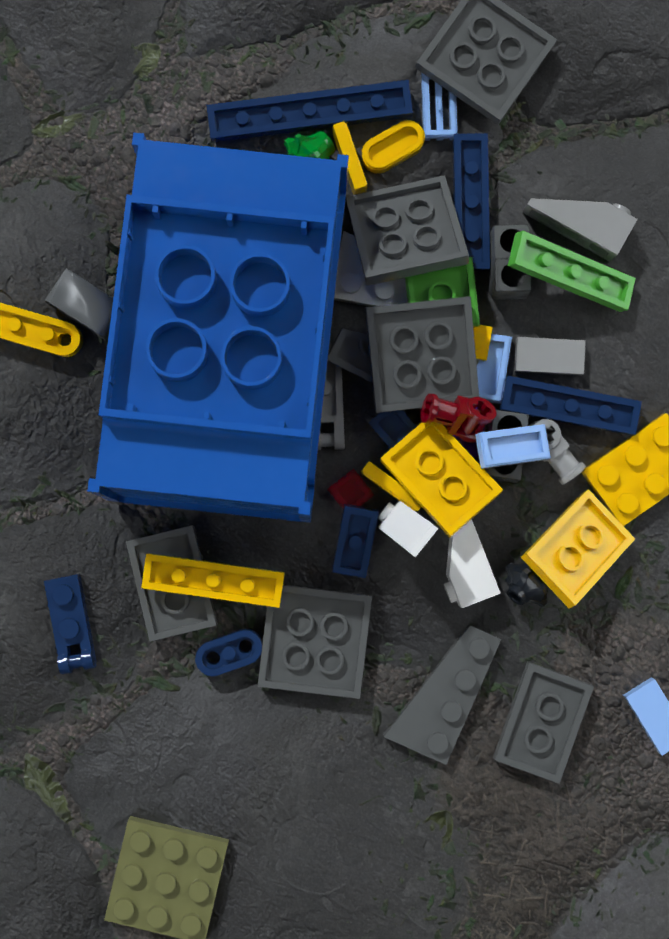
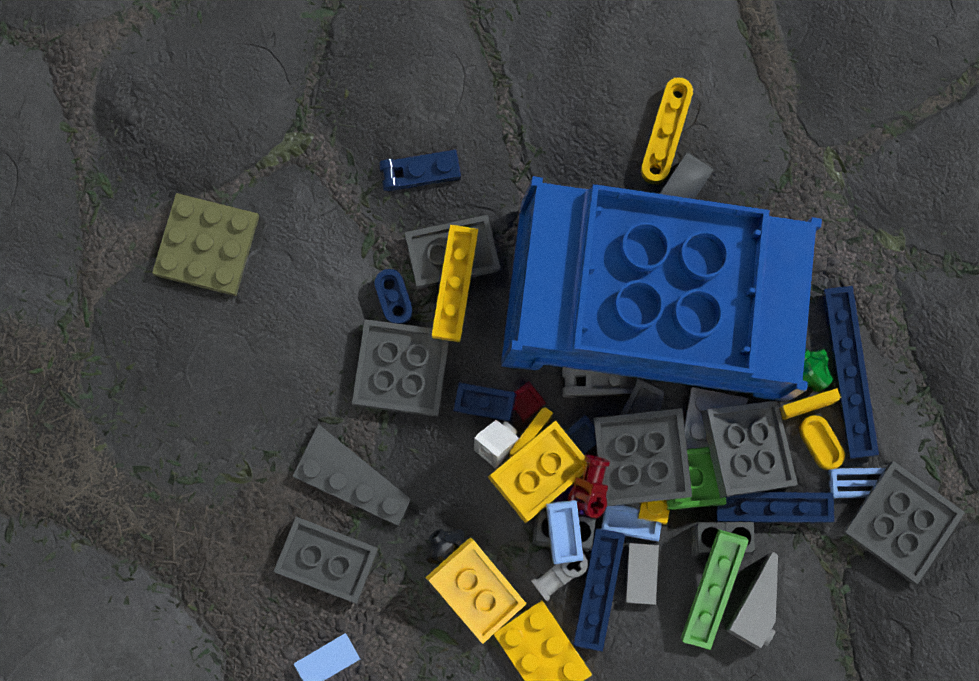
camera: 85 degrees right, 10 degrees down
white slope [444,519,501,608] -> none

